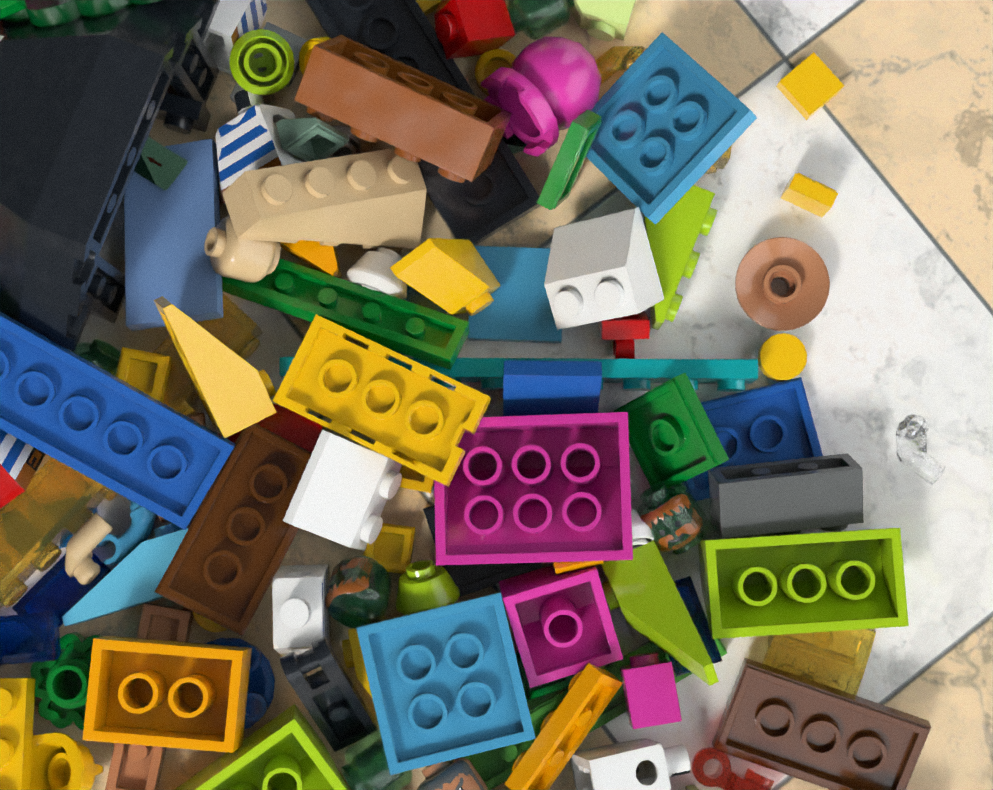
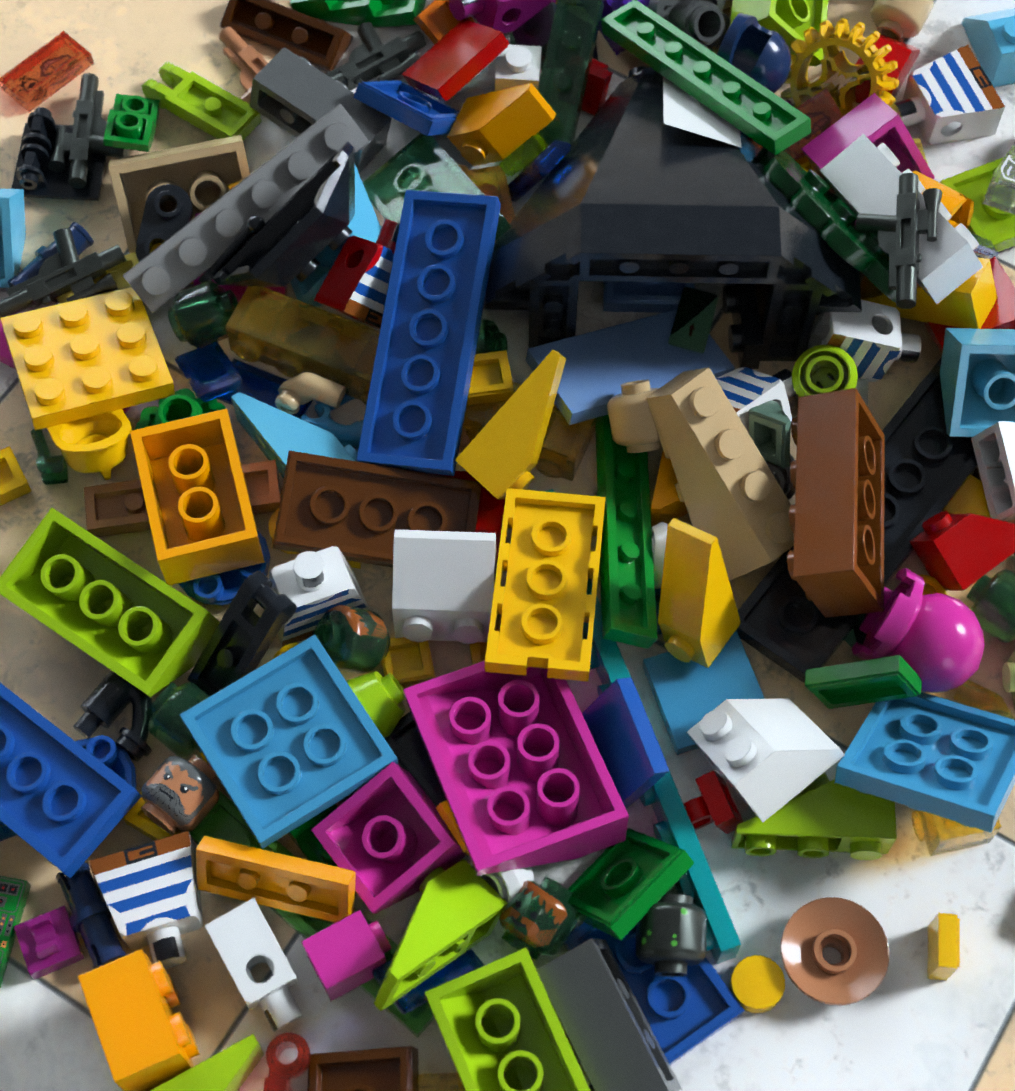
camera: 70 degrees right, 20 degrees down
none -> pearl dark grey head [636,894,706,977]

